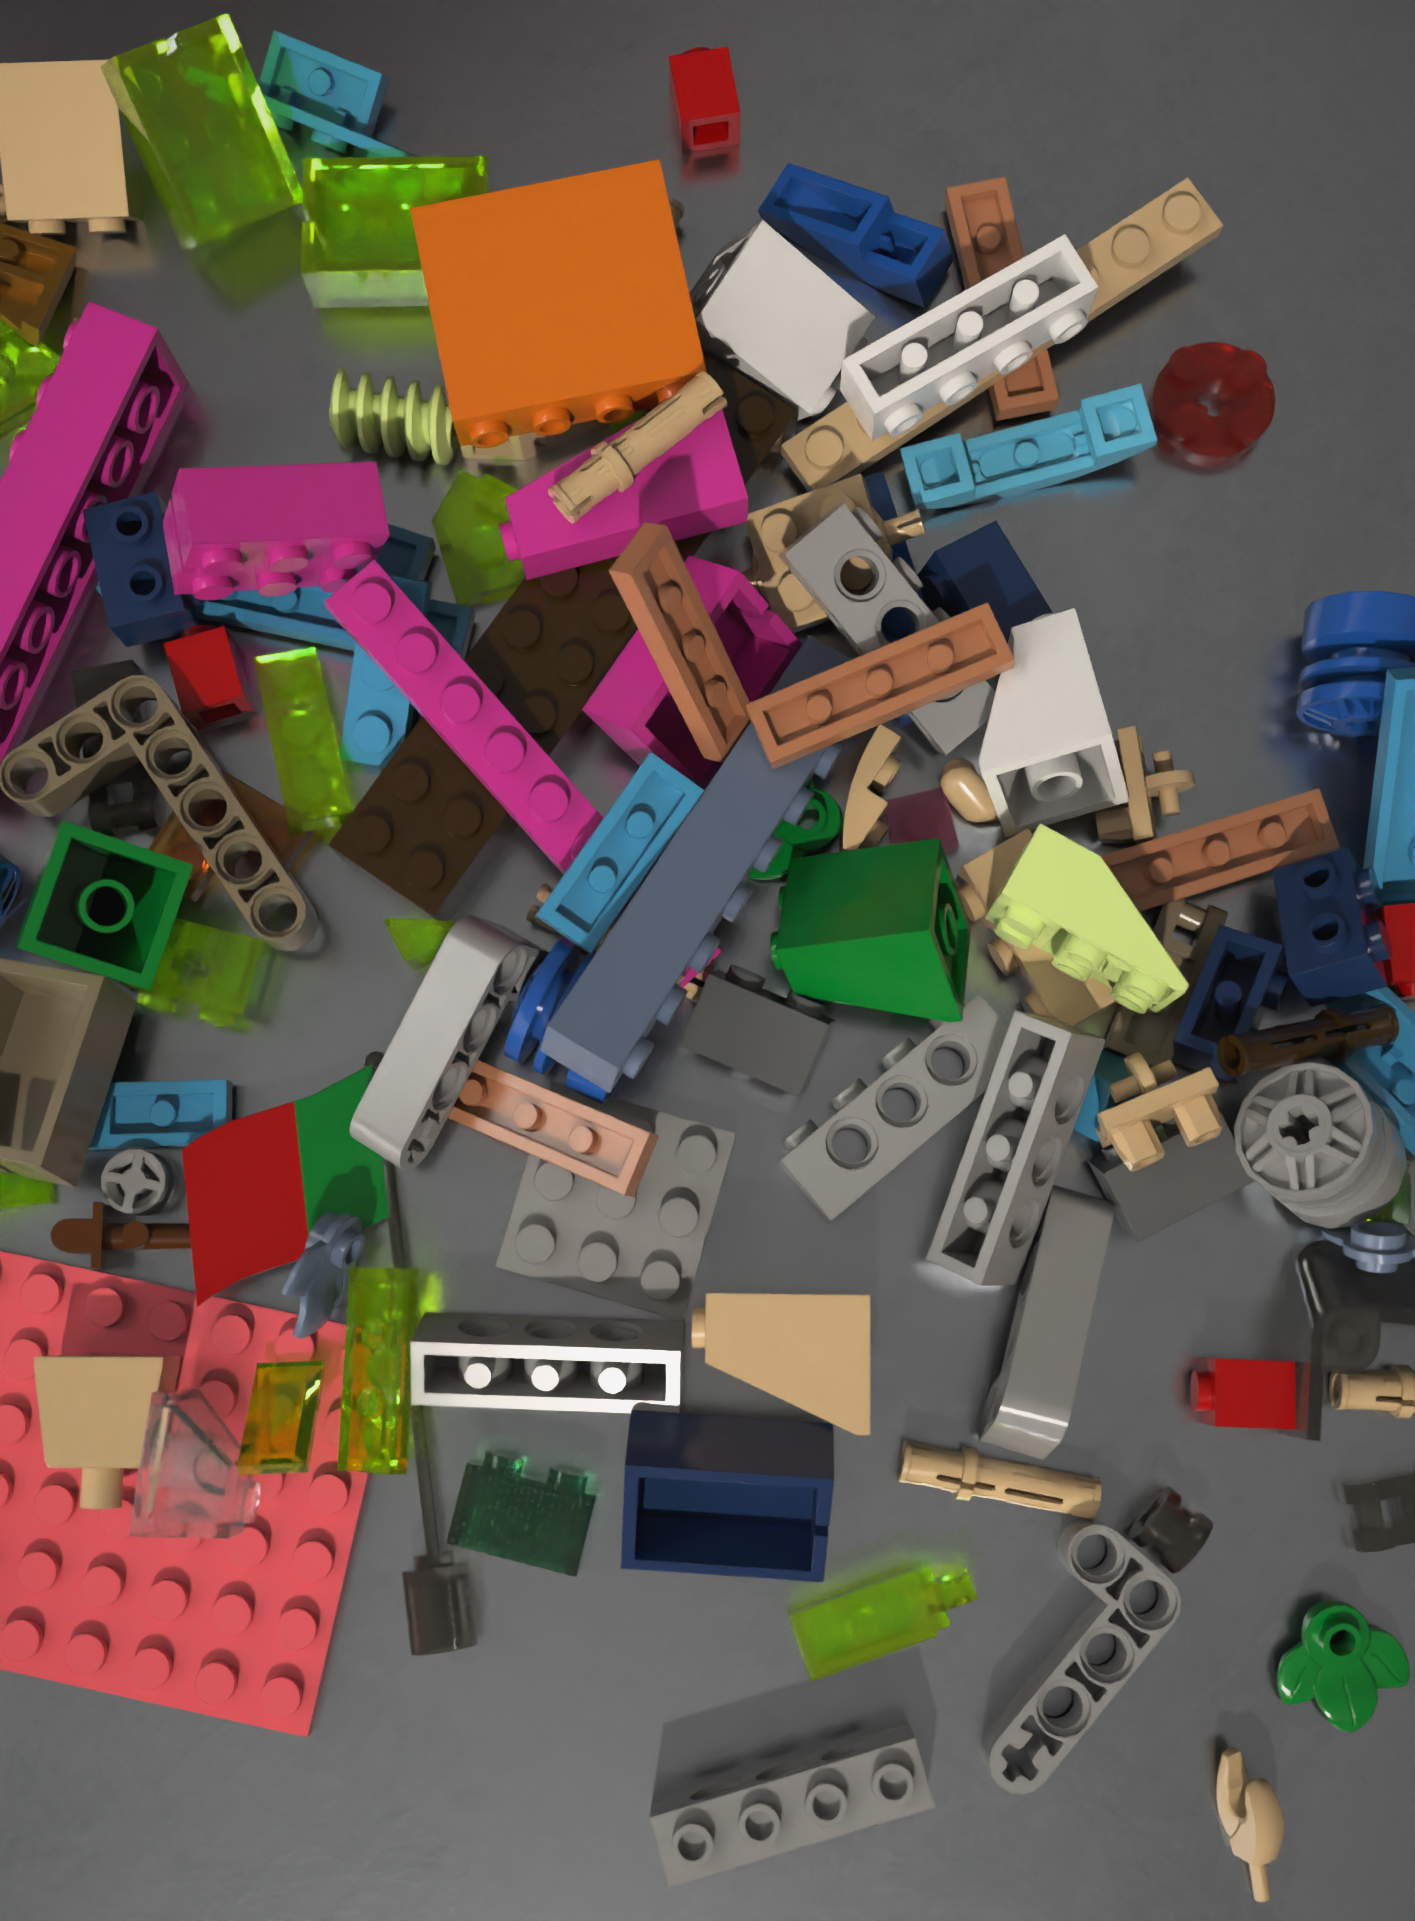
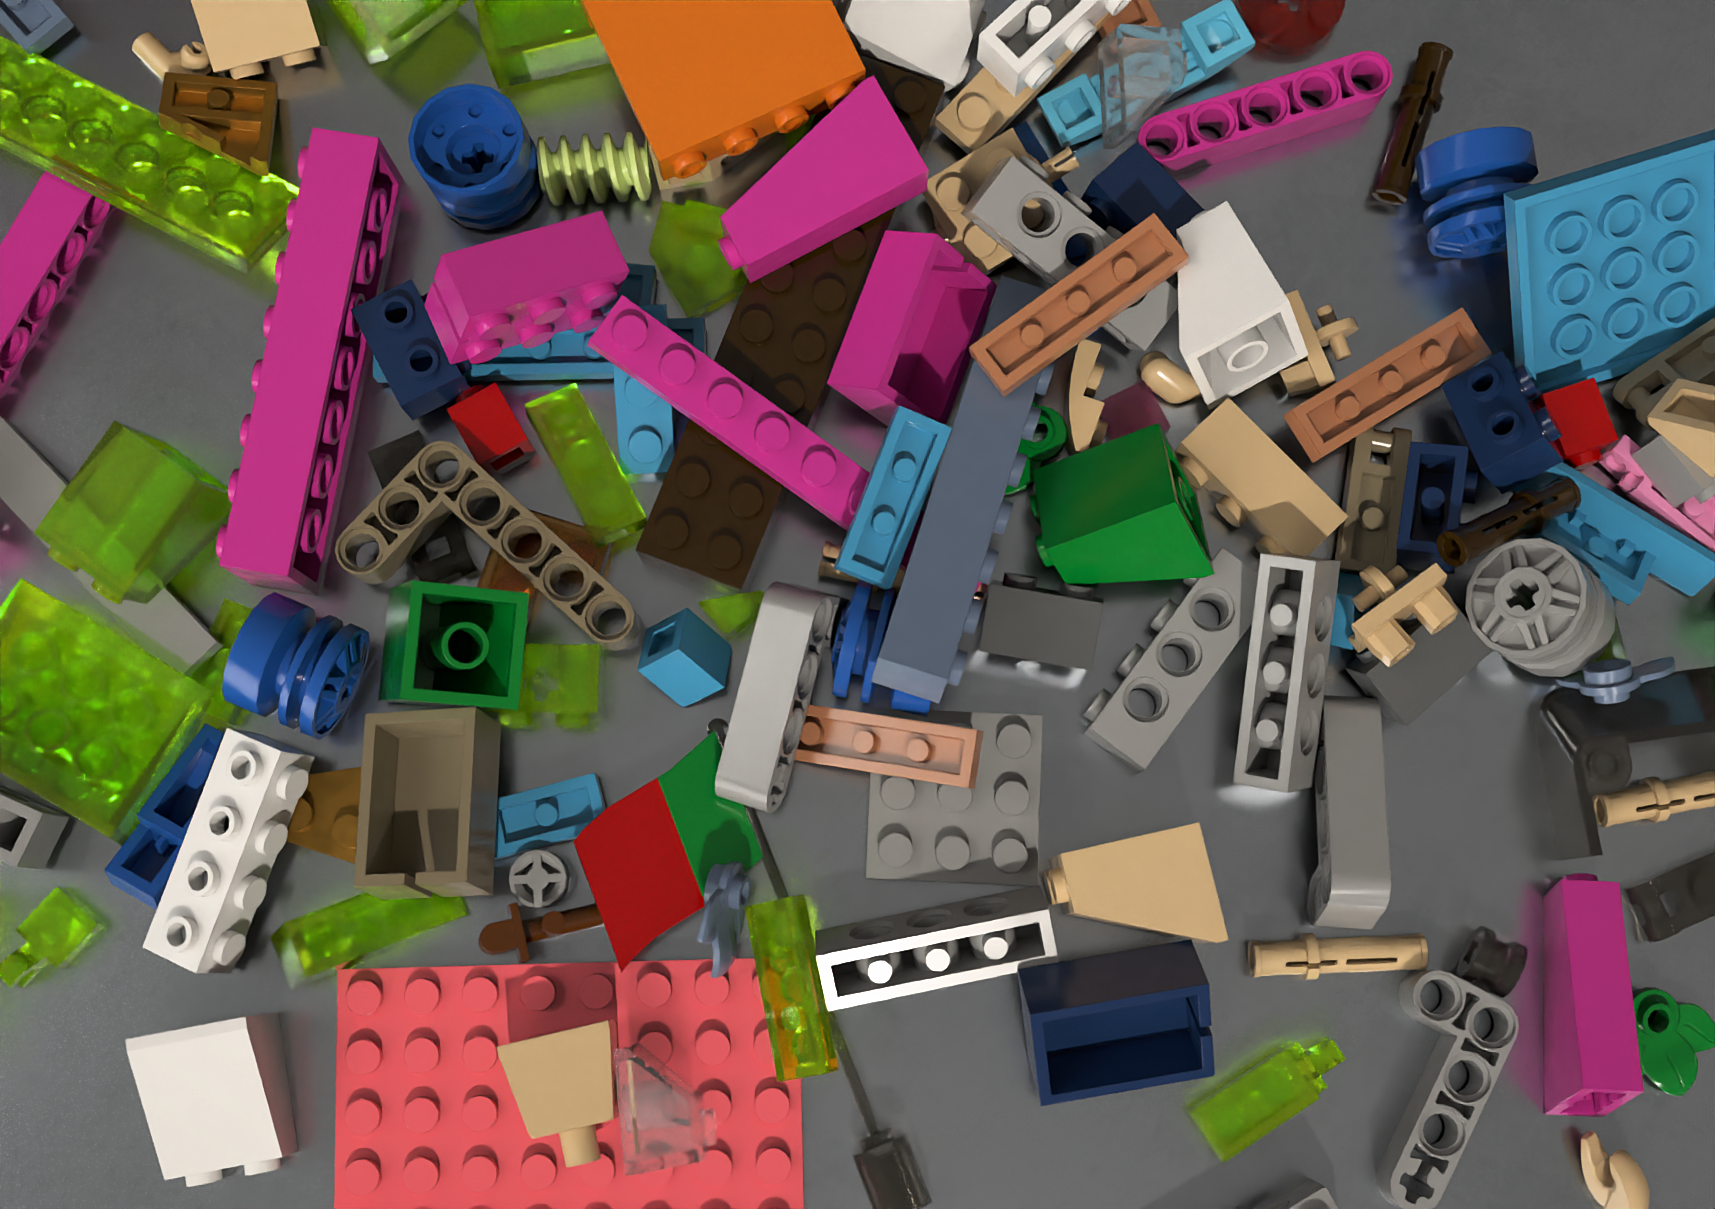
camera: 15 degrees left, 0 degrees up
clear neon green slope [237,1361,325,1475] -> none
clear green brick [446,1451,599,1577] -> none
tan pin [548,371,727,524] -> none
nougat plate [609,522,751,763] -> none
yellowish green slope [985,823,1189,1014] -> none
red brick [1190,1357,1296,1430] -> none
none -> blue wheel [408,83,541,230]
none -> dark azure panel [637,608,732,707]
none -> clear slope [1098,23,1188,150]
none -> dark pink beam [1136,50,1393,177]
none -> dark brown pin [1372,42,1454,205]
none -> dark pink slope [1543,873,1644,1117]

